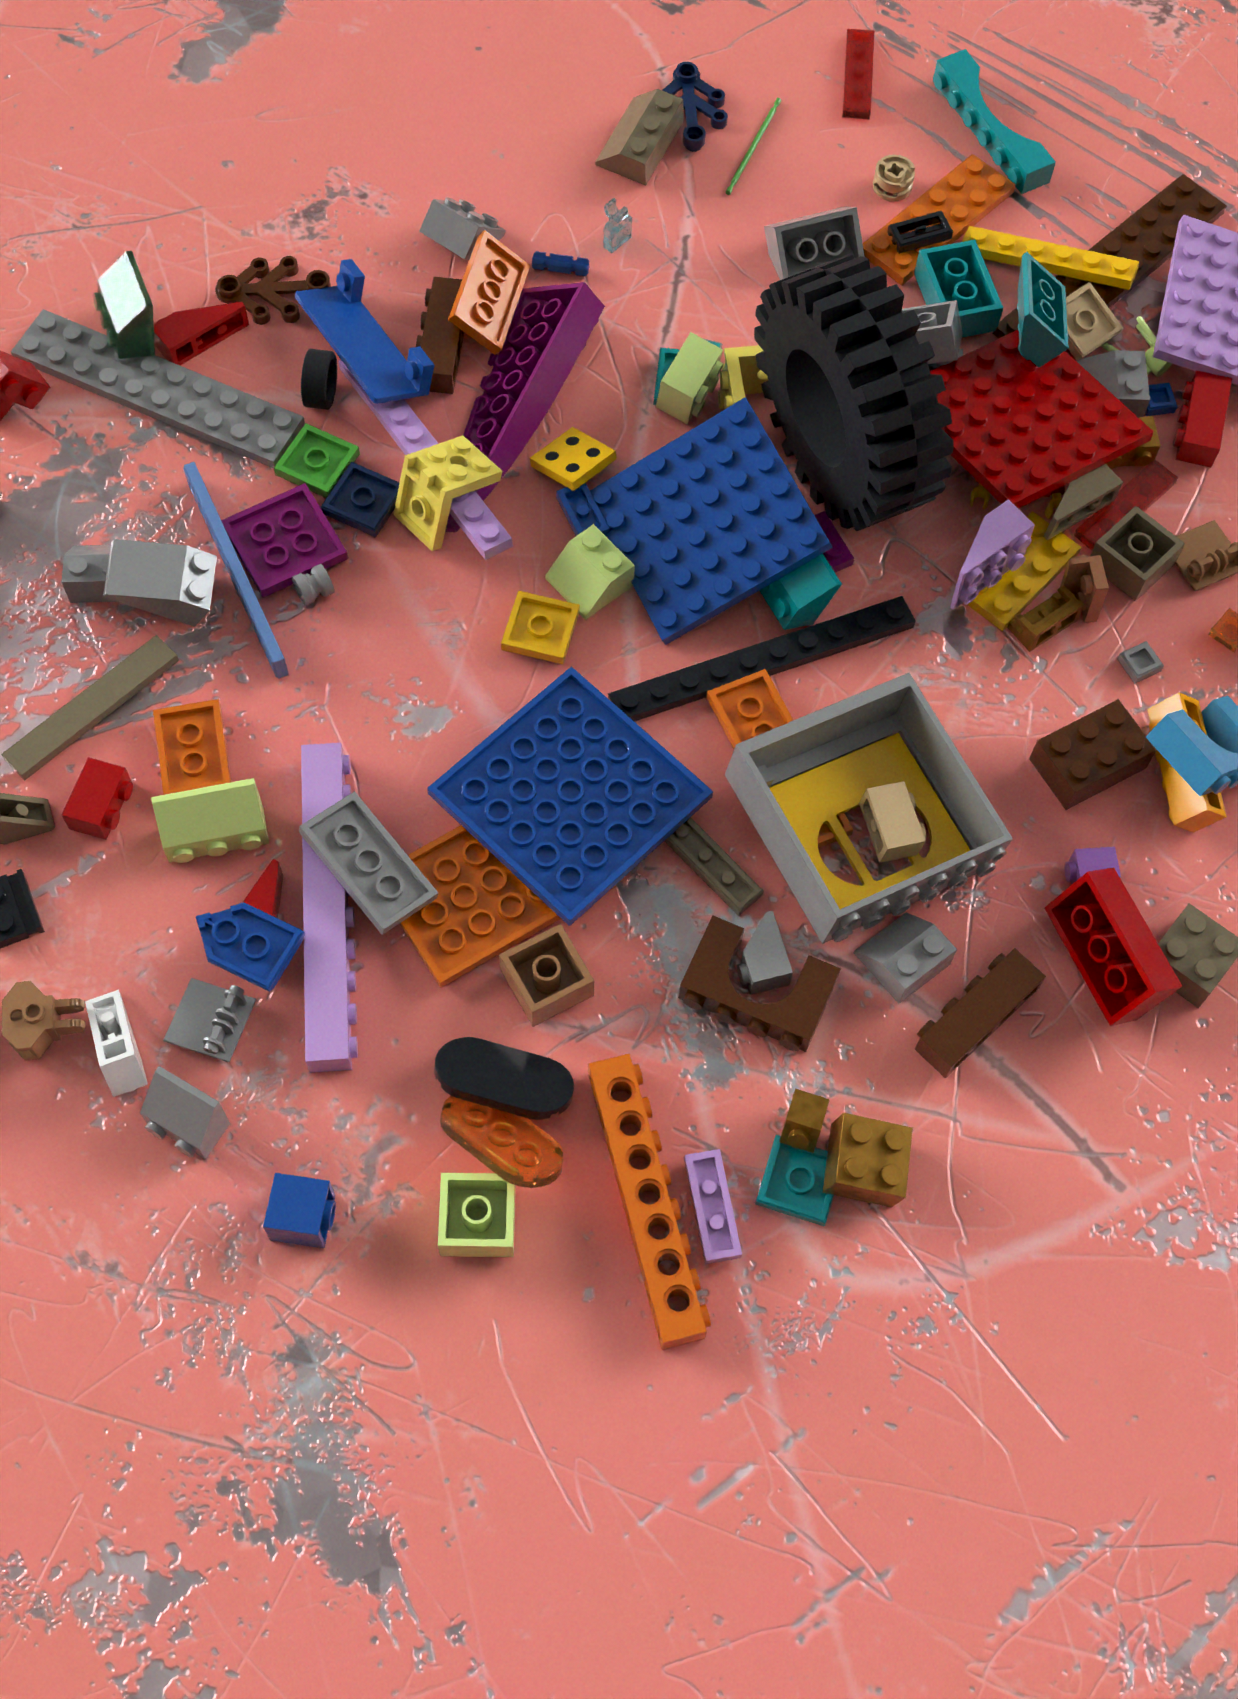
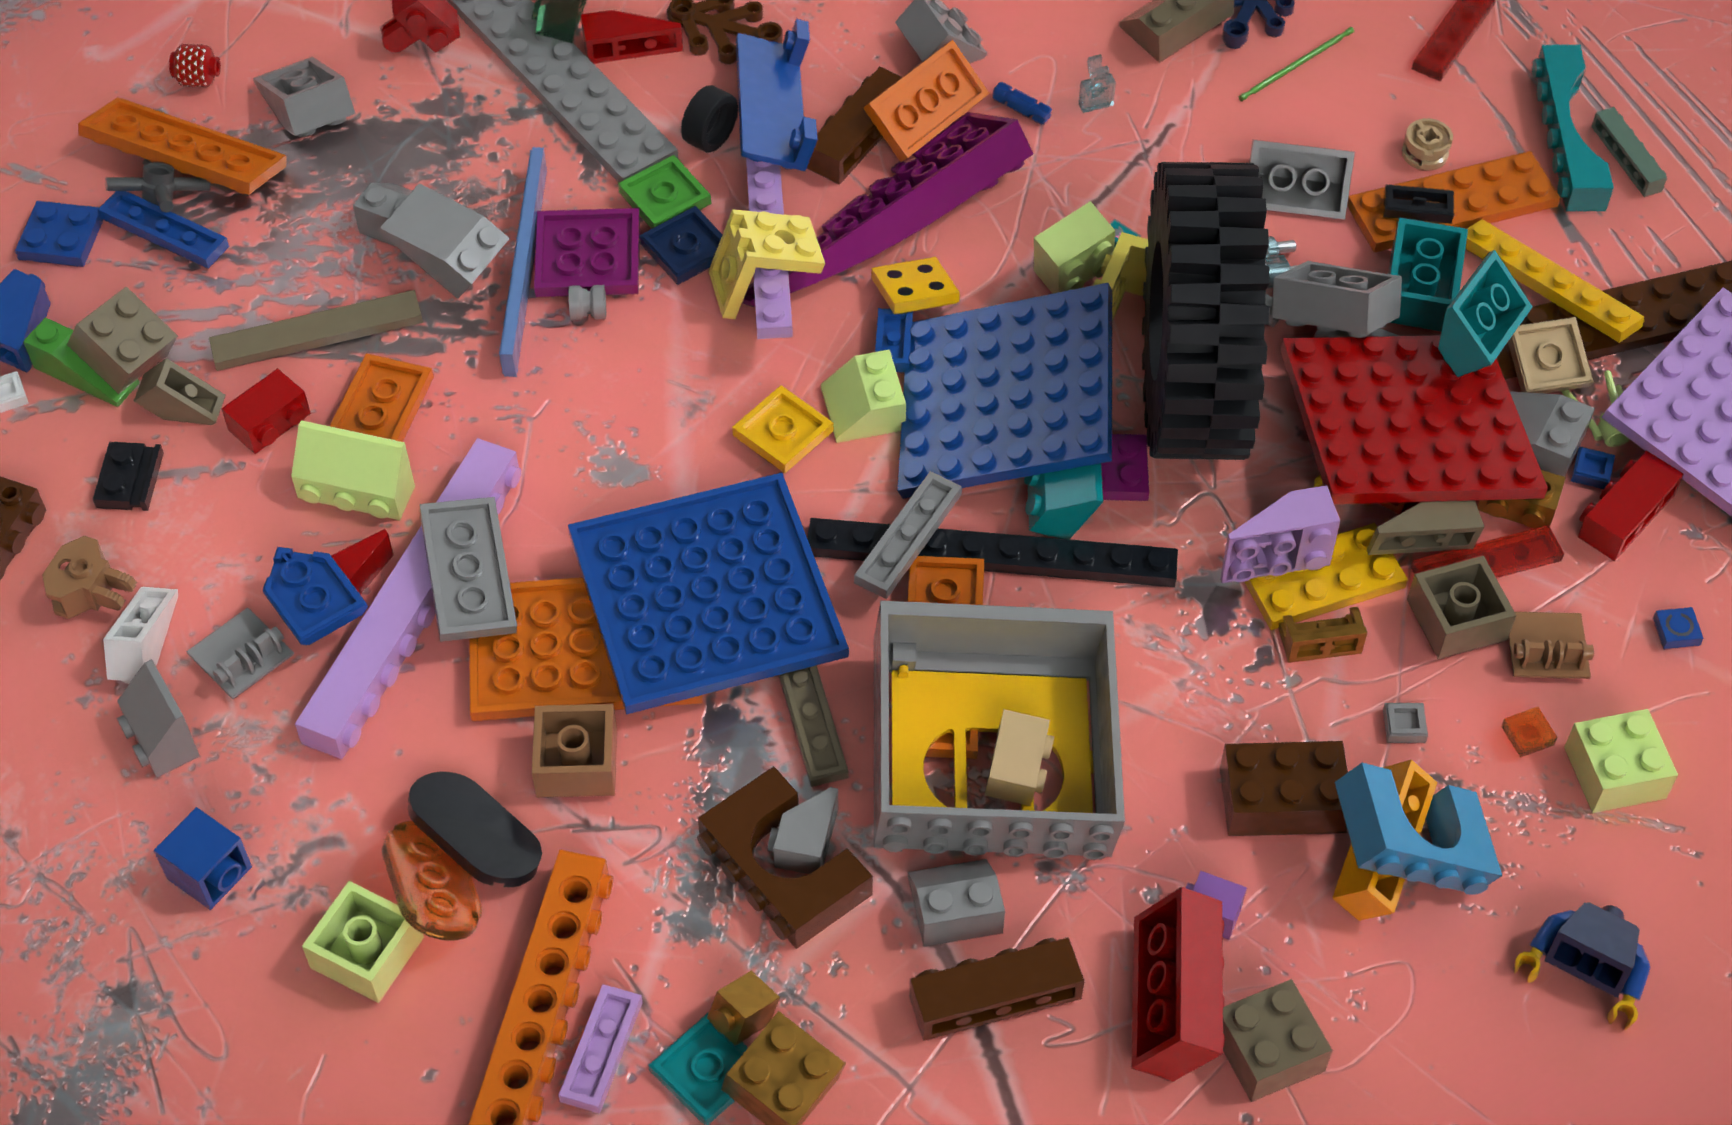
camera: 30 degrees right, 10 degrees down
nougat bracket [1059,555,1109,623] -> none
none -> light grey plate [854,471,962,599]
none -> sand green piece [1591,107,1667,197]

